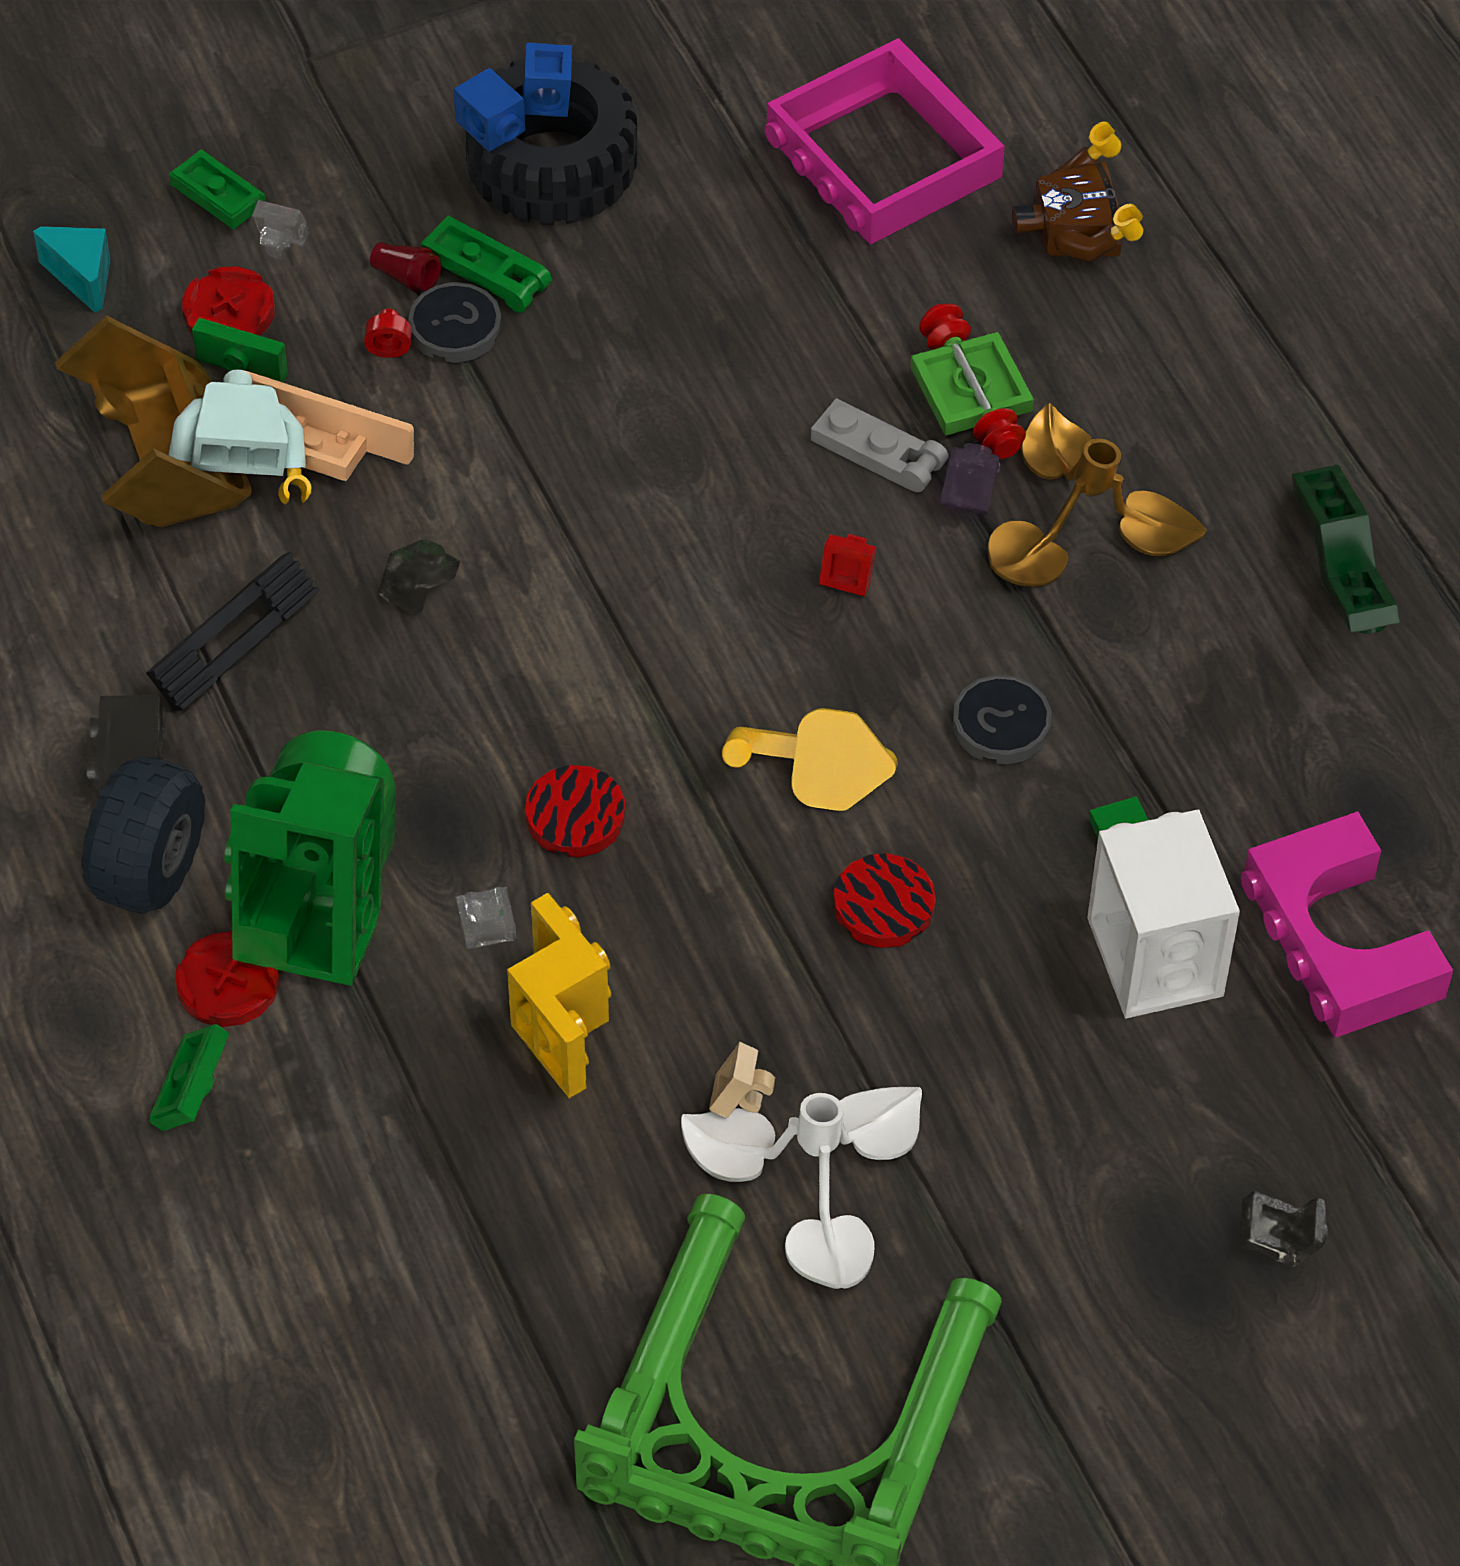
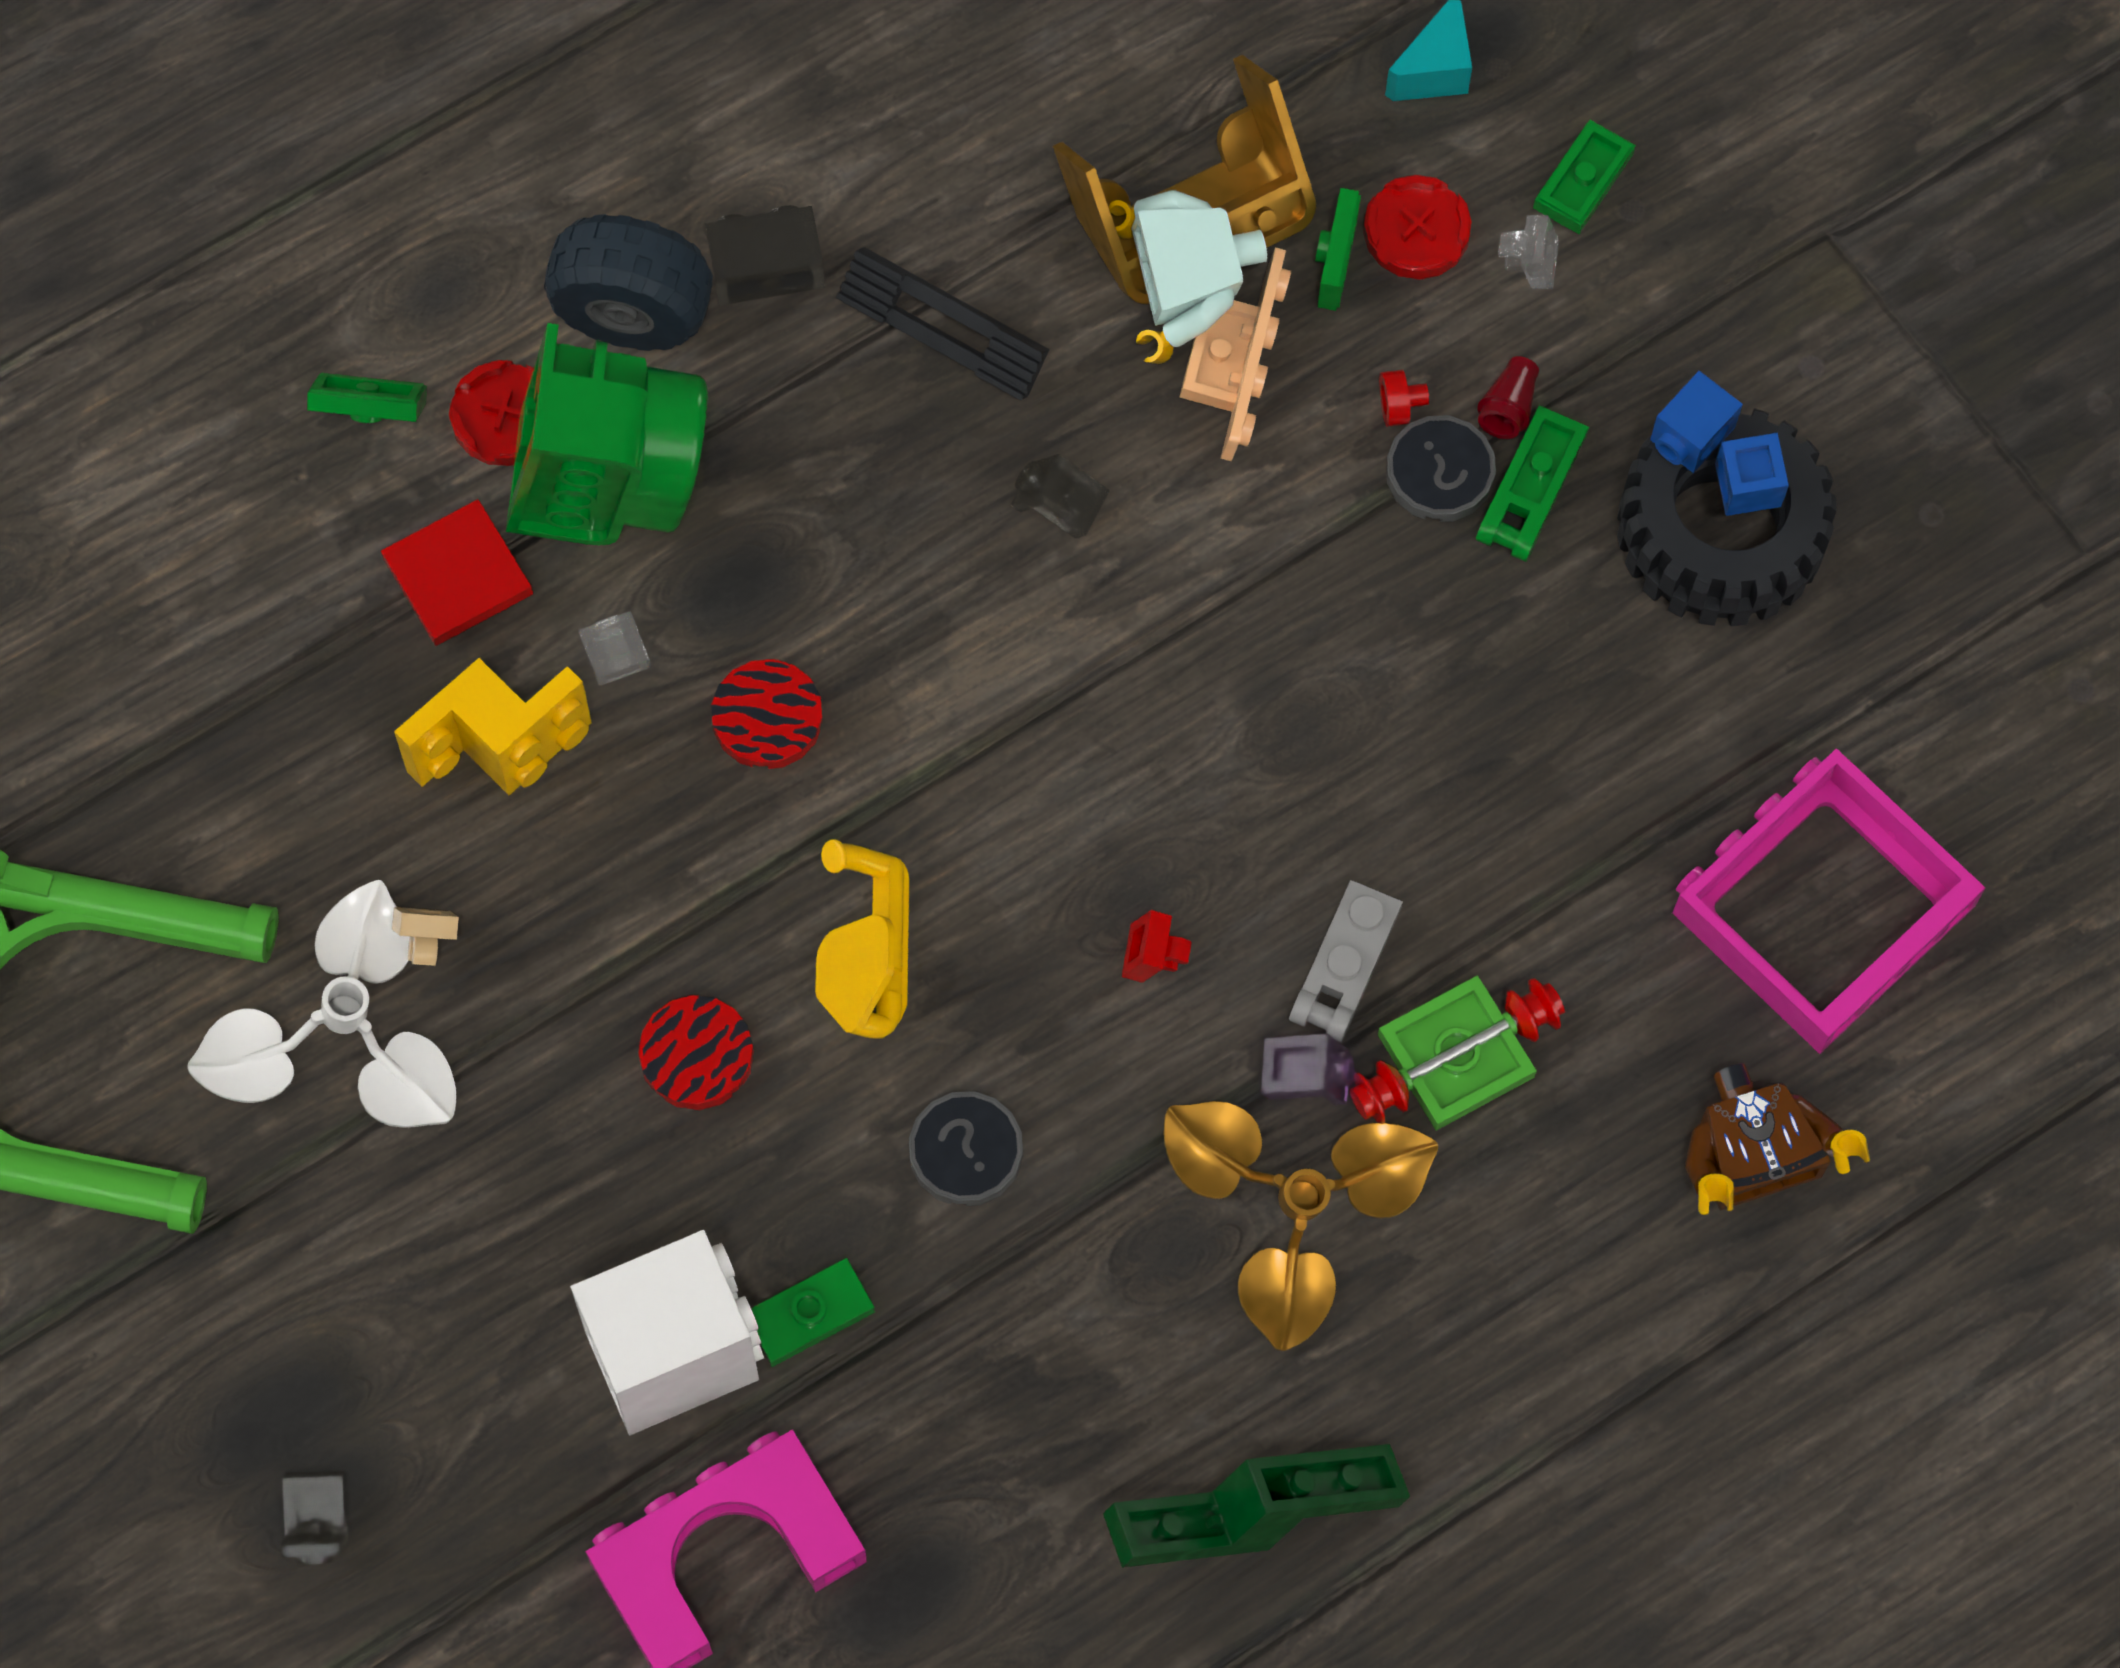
camera: 80 degrees right, 15 degrees up
none -> red tile [381,499,533,647]

